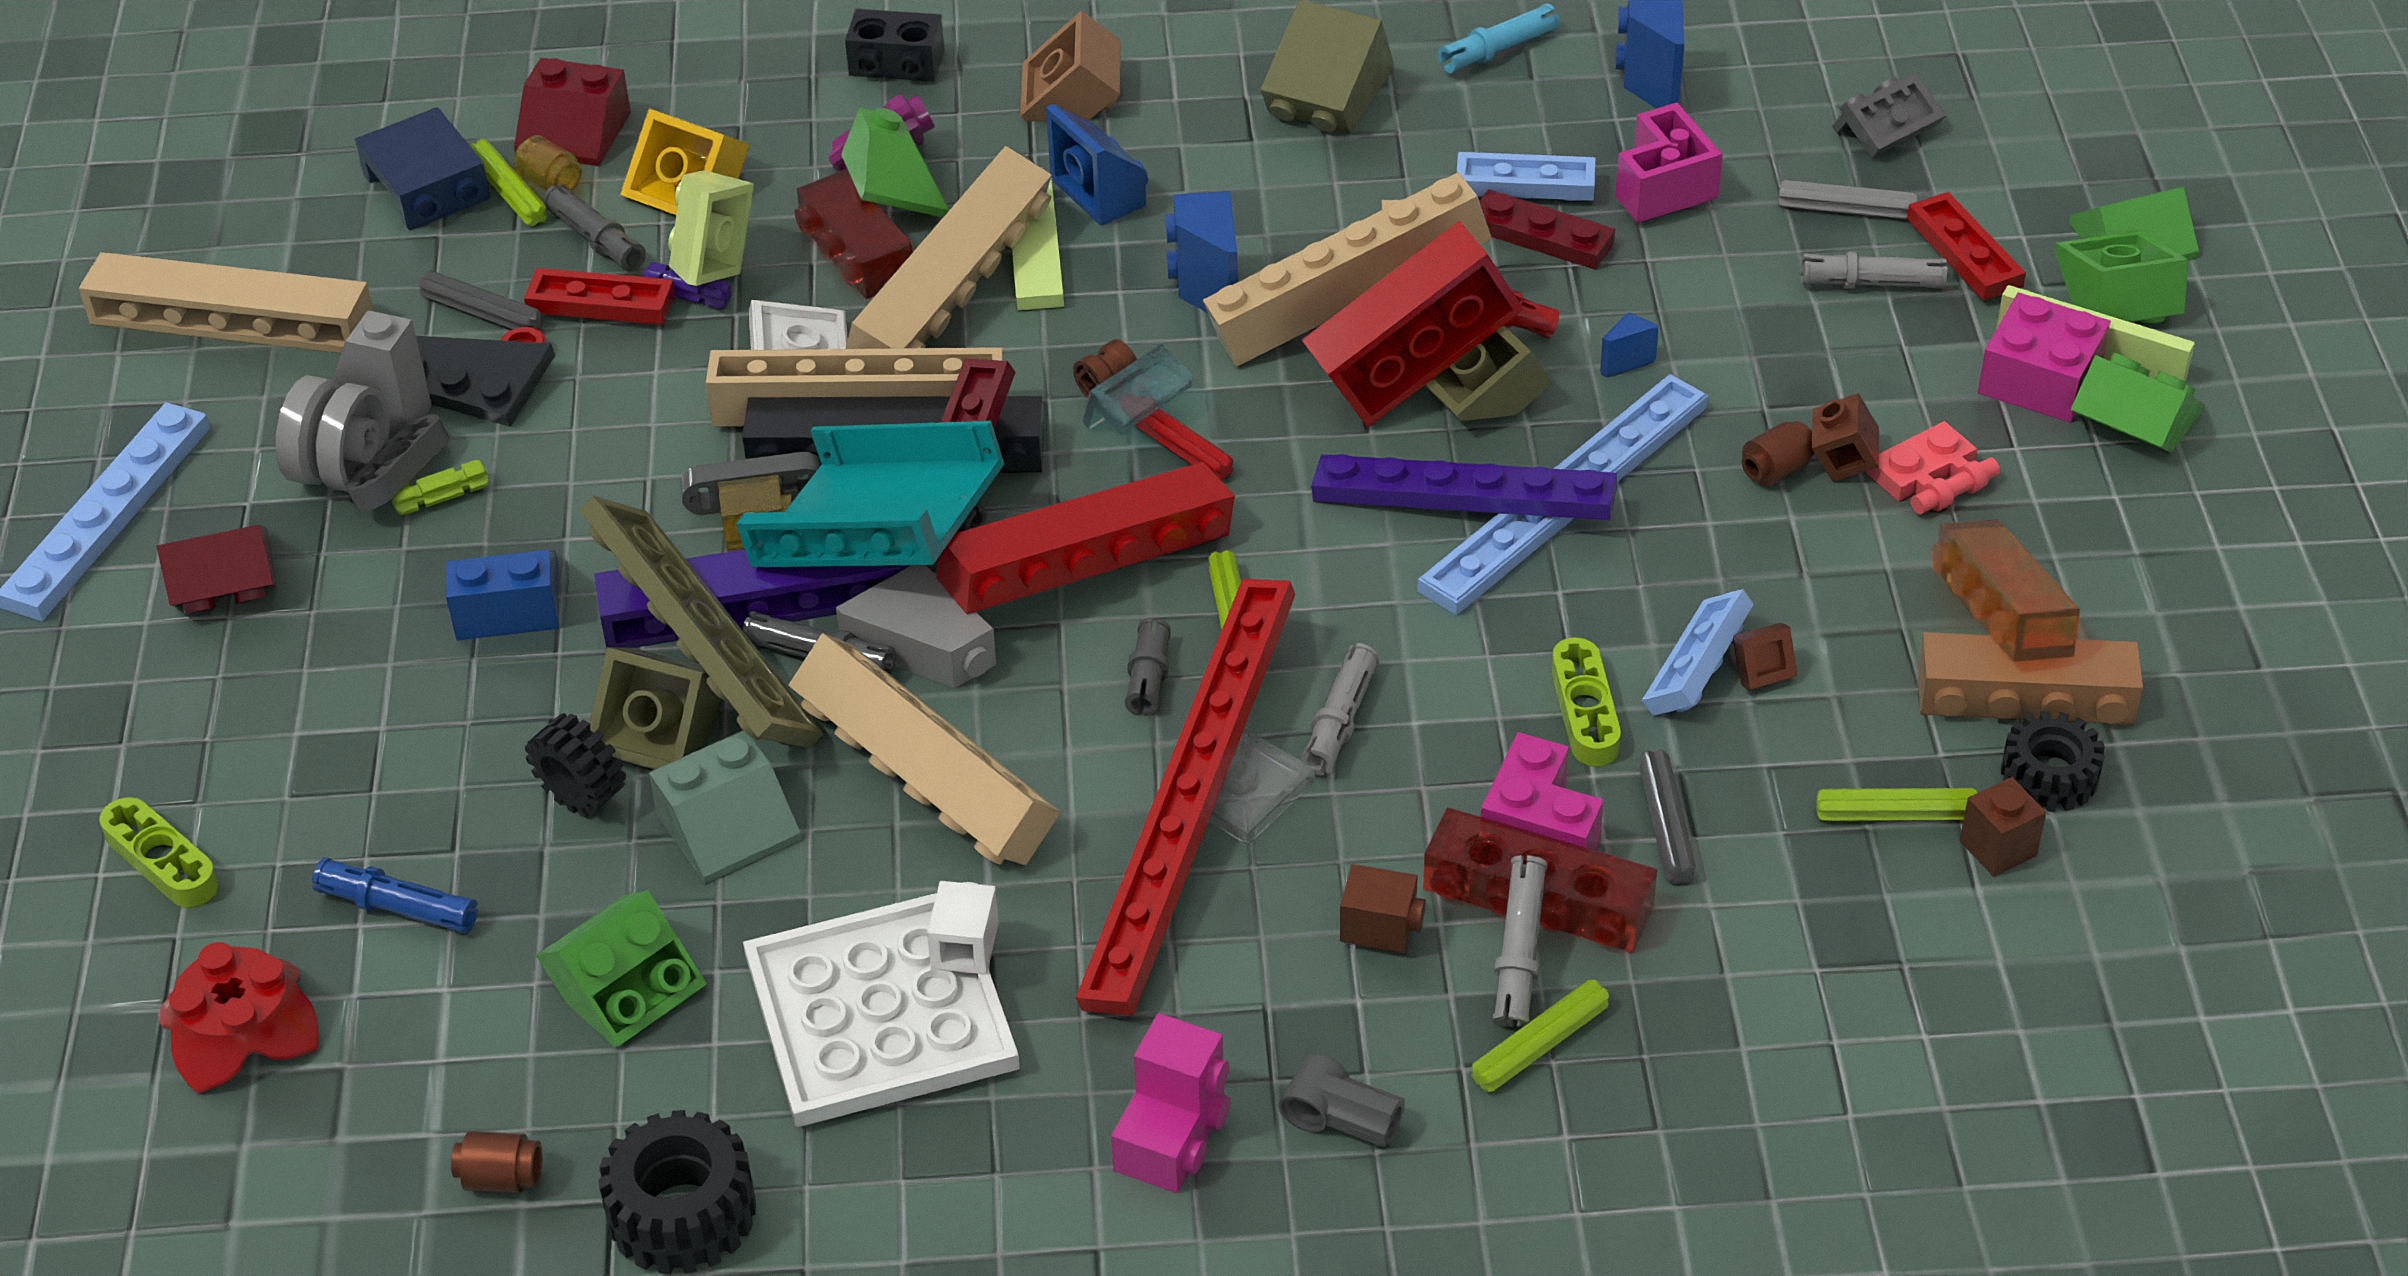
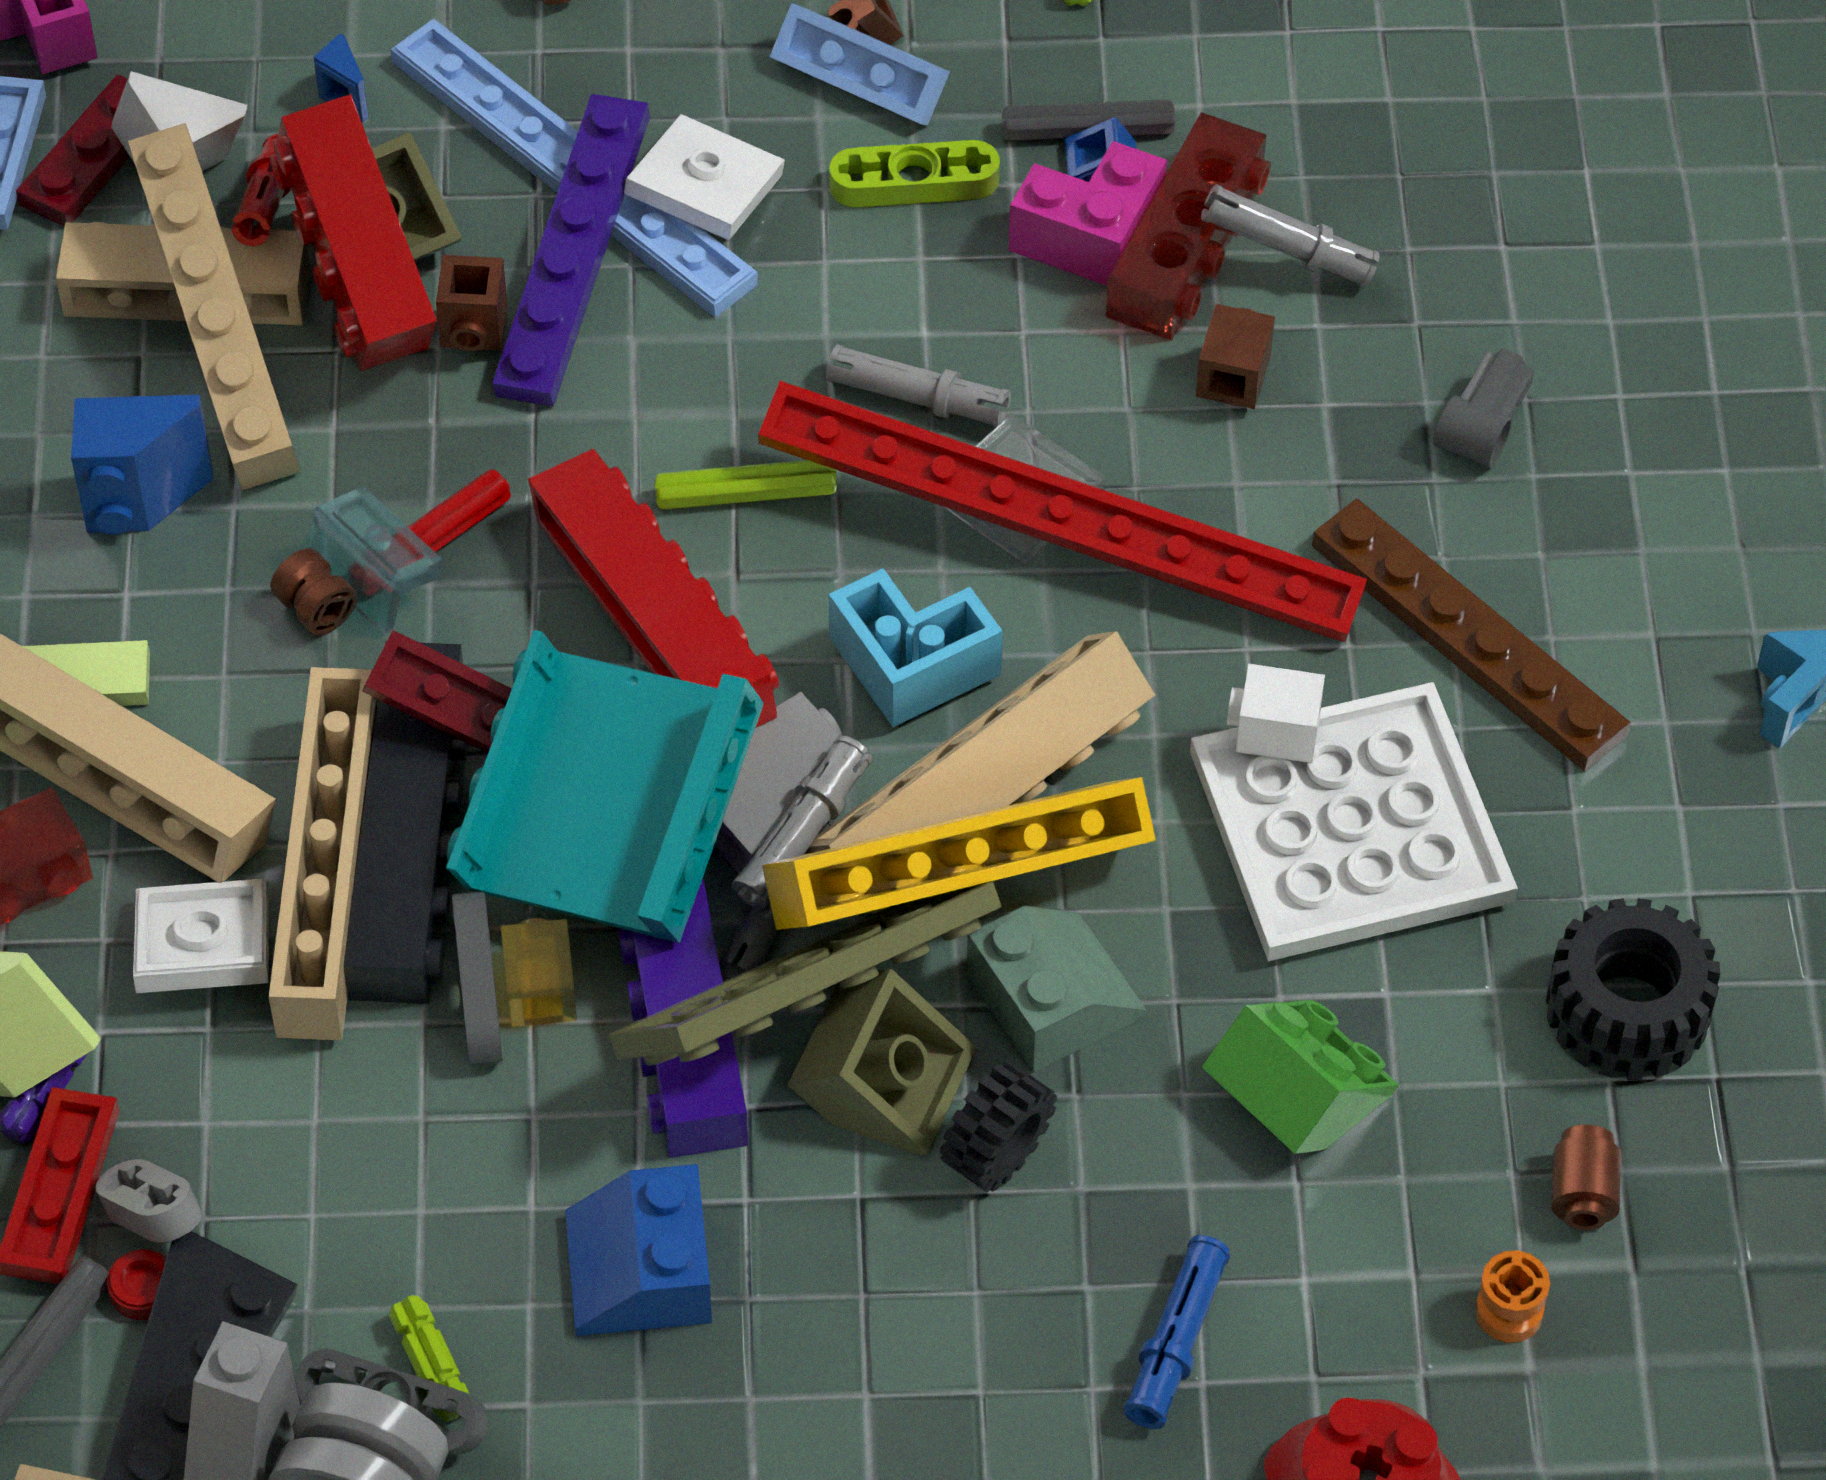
camera: 90 degrees left, 10 degrees up
dark pink brick [1111,1013,1230,1194] -> none
dark grey pin [1125,618,1171,716] -> none
lime axle [1471,979,1610,1092] -> none
none -> light grey beam [96,1159,202,1243]
none -> white slope [111,71,248,172]
none -> copper brick [436,255,508,351]
none -> white plate [624,114,785,240]
none -> light grey pin [731,736,873,909]
none -> yellow brick [762,777,1156,930]
none -> medium azure brick [828,568,1003,727]
none -> blue slope [1064,117,1137,182]
none -> reddish brown plate [1312,498,1631,772]
none -> orange wheel [1475,1250,1550,1343]

